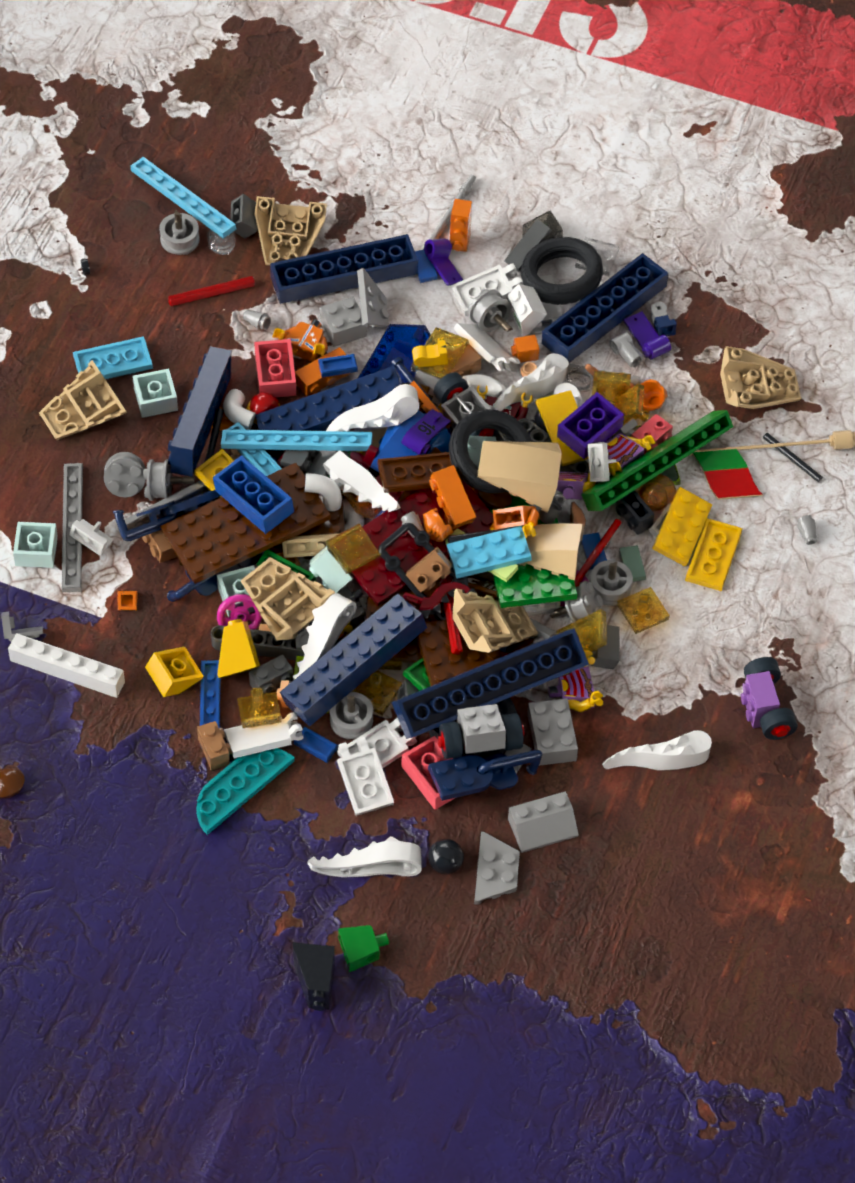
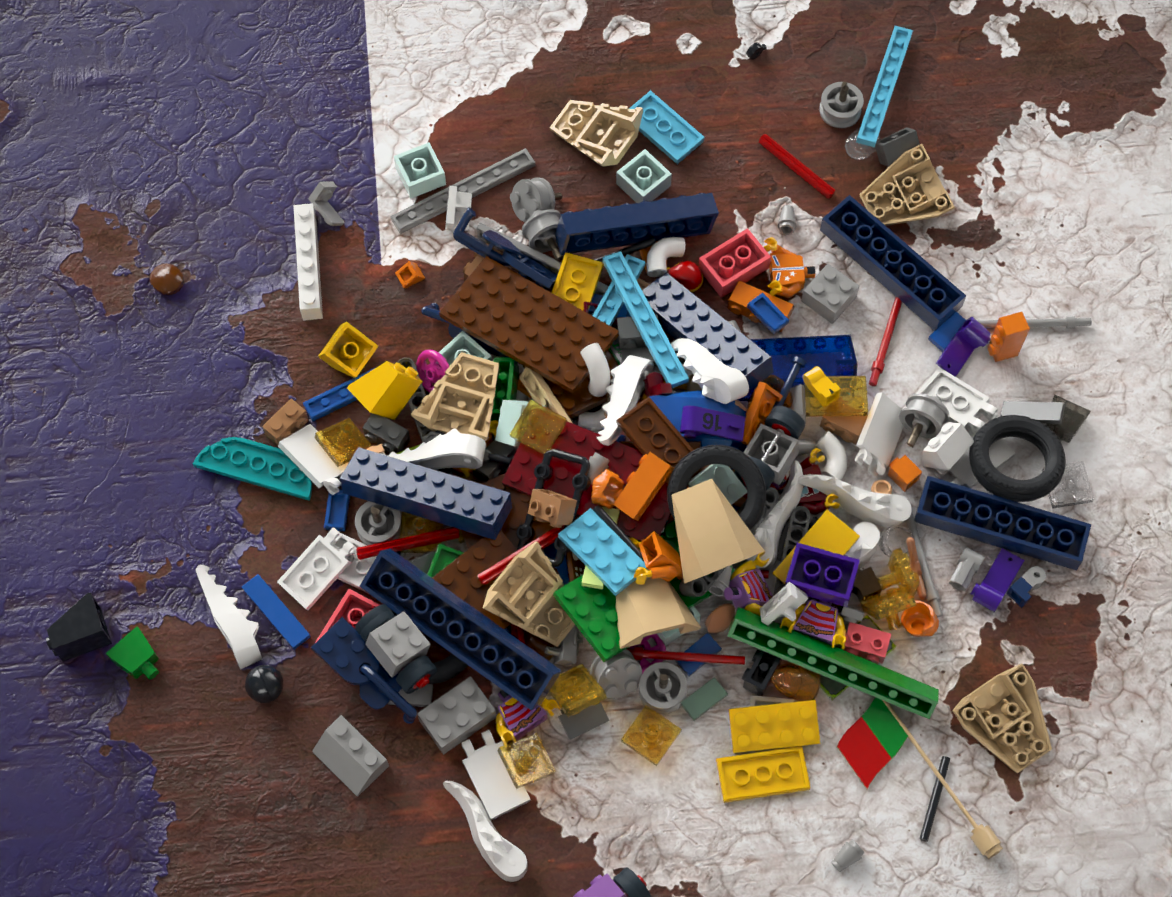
camera: 65 degrees right, 10 degrees up
blue brick [213,455,294,534] -> none
light grey wing [357,268,389,329] -> none
dark red piece [402,582,476,619] -> none
light grey wing [474,832,520,905] -> none
none -> blue tile [242,574,311,650]
none -> red axle [356,527,460,560]
none -> white tile [462,730,531,820]
none -> clear yellow plate [497,733,556,789]
none -> red bar [869,297,902,387]

